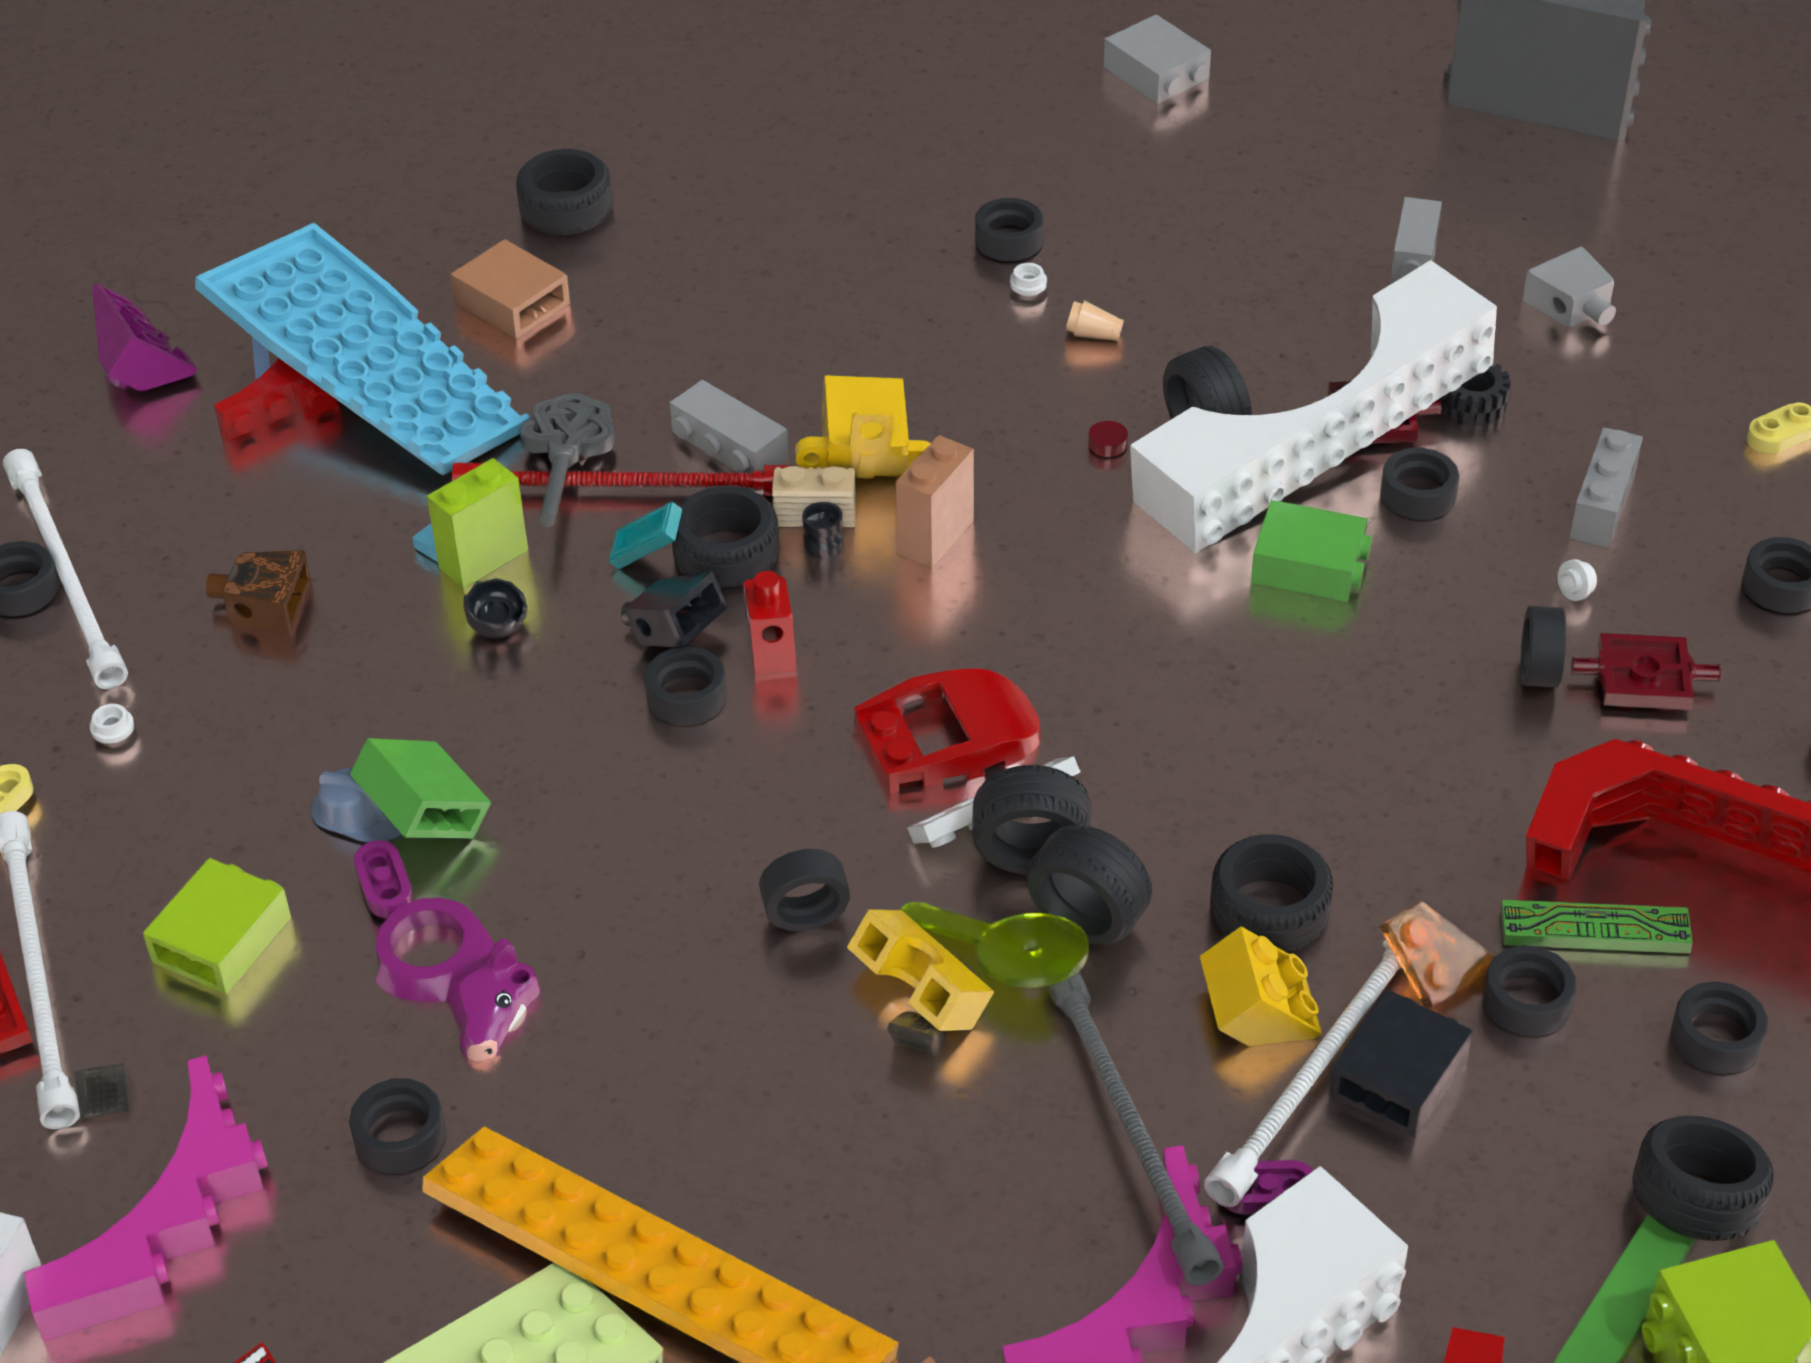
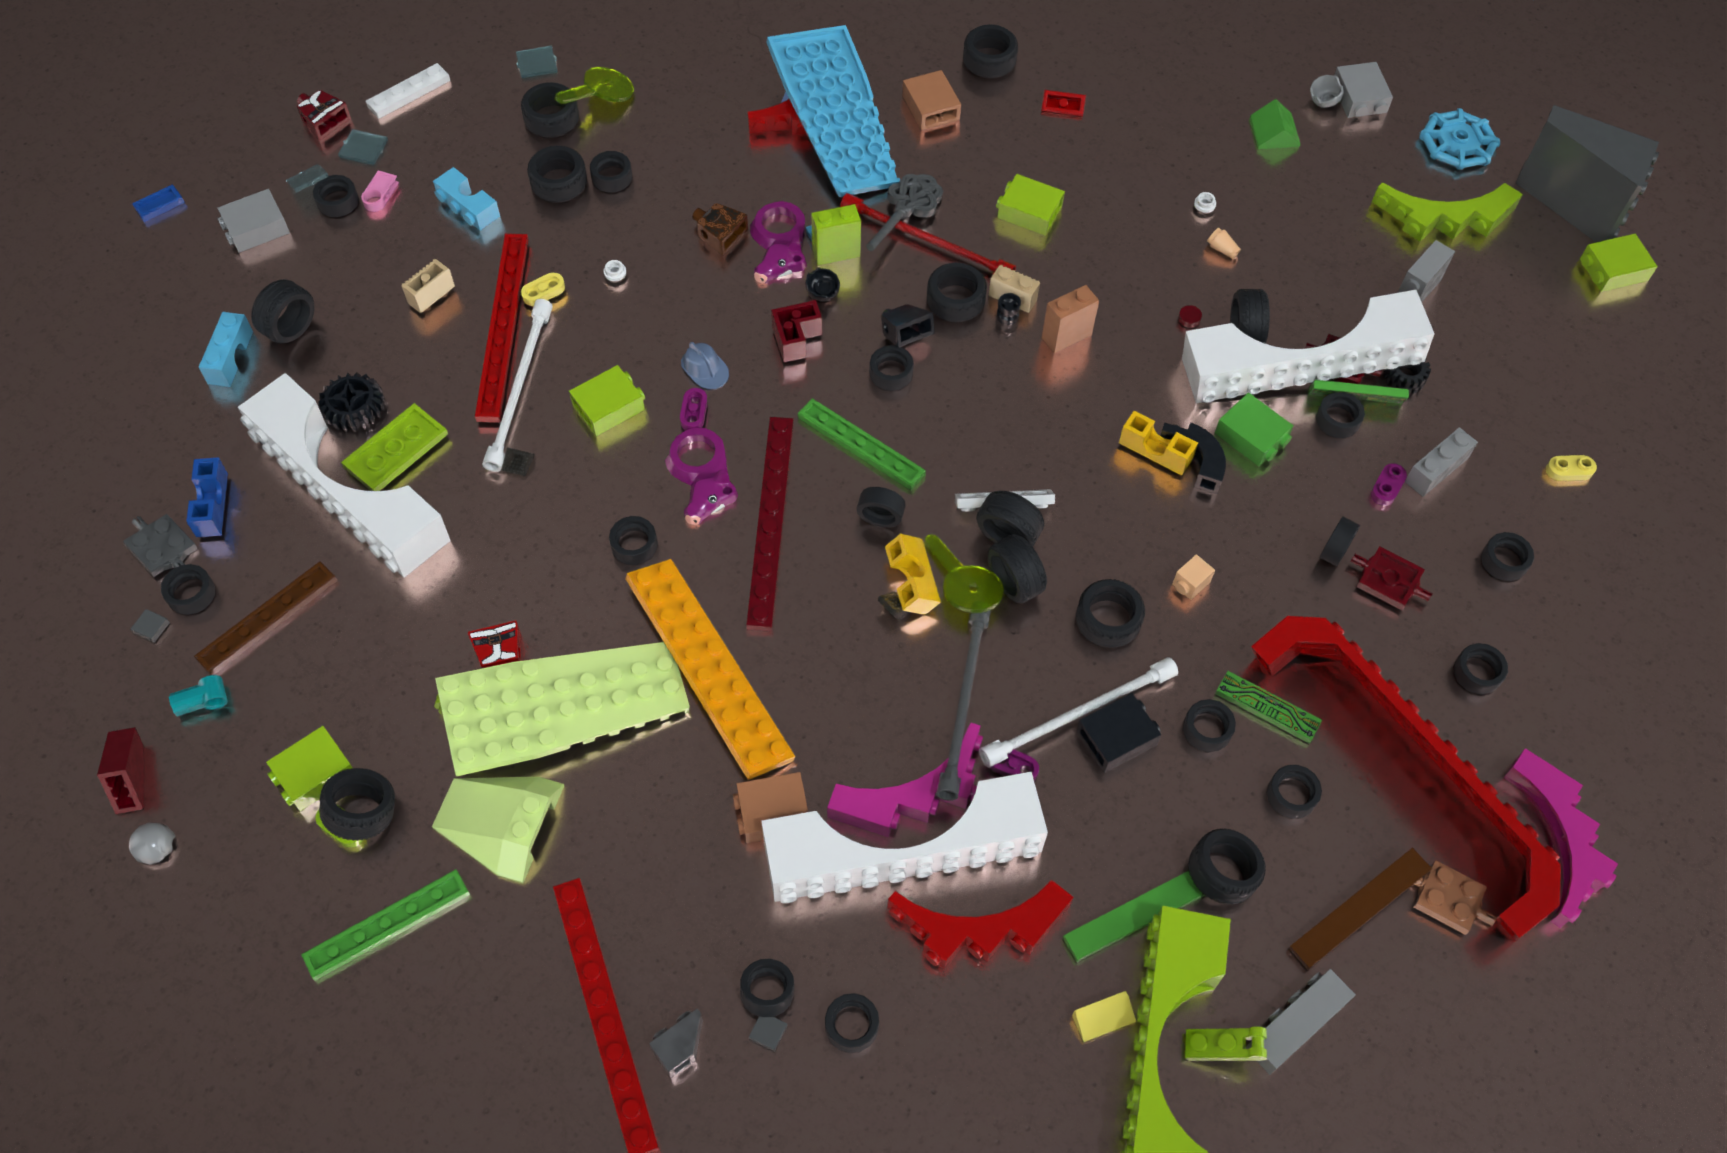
camera: 25 degrees right, 15 degrees up
white hose [3,449,128,689] -> none
dark pink arch [24,1055,268,1341] -> none
magenta wedge [92,283,197,392] -> none
bright green brick [350,738,492,839] -> none
teal tile [609,502,682,569] -> none
light grey brick [669,380,789,474] -> none
red torso [743,571,797,676] -> none
yellow piece [795,375,931,479] -> none
red slope [854,668,1041,794] -> none
black tyre [975,198,1043,261] -> none
yellow slope [1200,926,1322,1047] -> none
clear orange wing [1379,902,1495,1008] -> none
light grey torso [1522,246,1616,327] -> none
white plate [1558,559,1597,601] -> none
none -> dark red plate [746,417,794,632]
none -> magenta animal [750,201,807,283]
none -> dark red brick [771,300,822,362]
none -> bright green tile [798,398,926,491]
none -> lime brick [996,174,1065,236]
none -> red slope [1041,90,1086,117]
none -> yellow arch [1119,411,1198,475]
none -> black arch [1160,422,1226,494]
none -> light nougat brick [1172,554,1215,600]
none -> bright green slope [1250,99,1300,149]
none -> bright green tile [1308,380,1409,404]
none -> light grey hair [1310,75,1344,108]
none -> magenta plate [1371,463,1407,506]
none -> lime arch [1372,183,1523,242]
none -> medium azure plate [1419,108,1500,170]
none -> lime brick [1580,233,1658,292]

